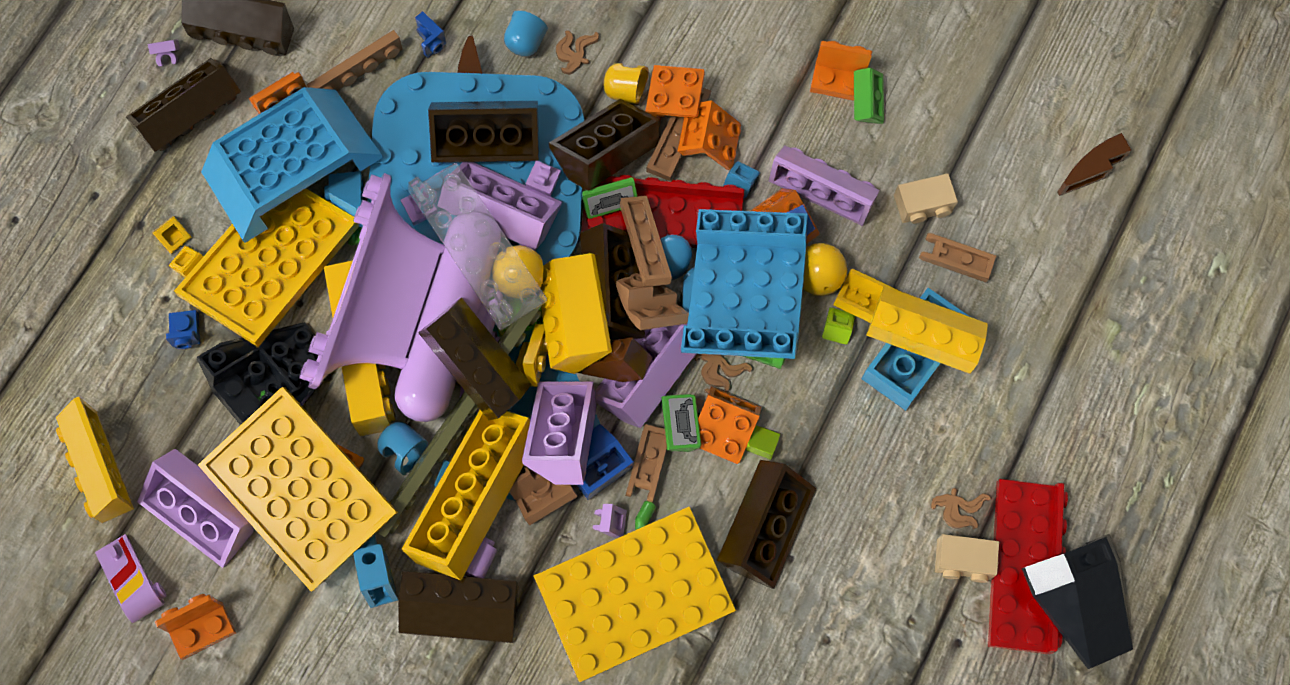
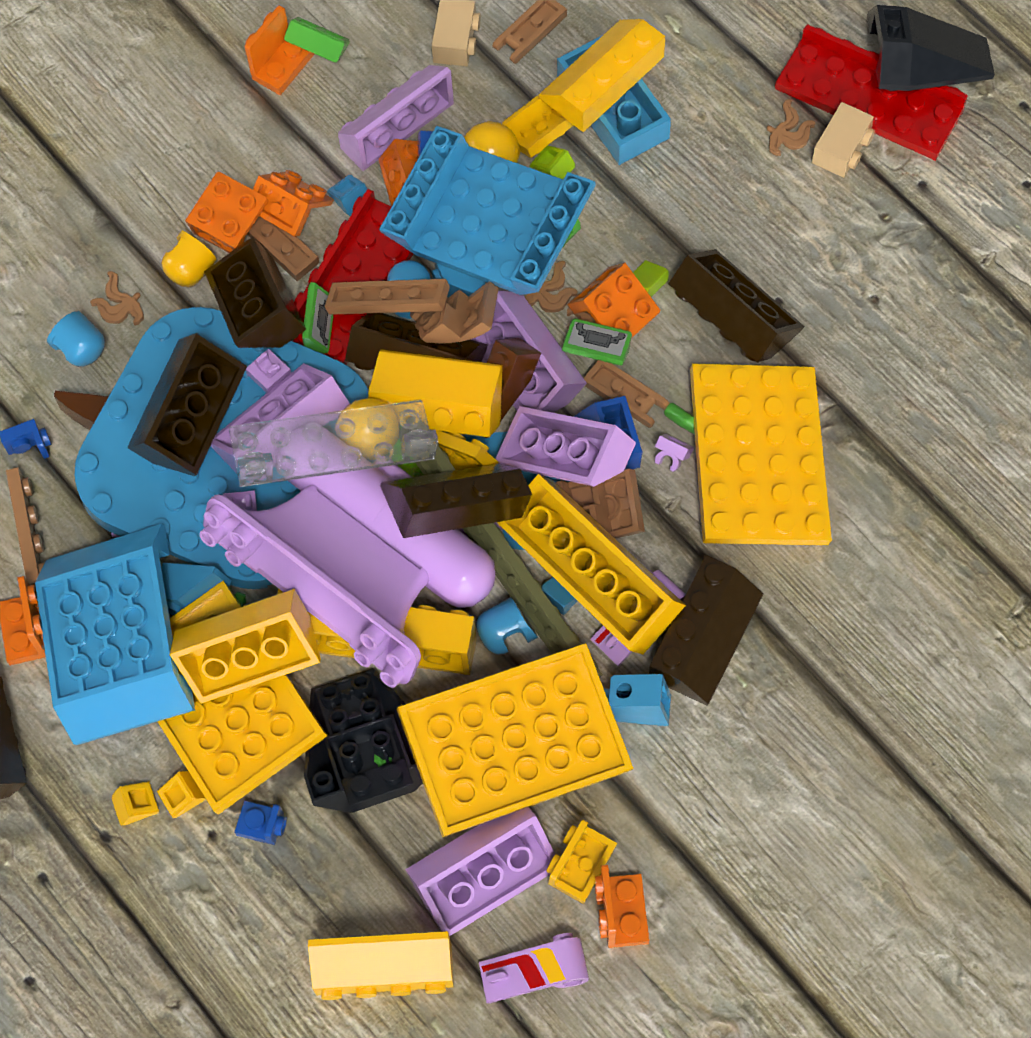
camera: 60 degrees left, 5 degrees down
none -> yellow slope [169,589,321,704]
none -> yellow bracket [546,819,617,904]

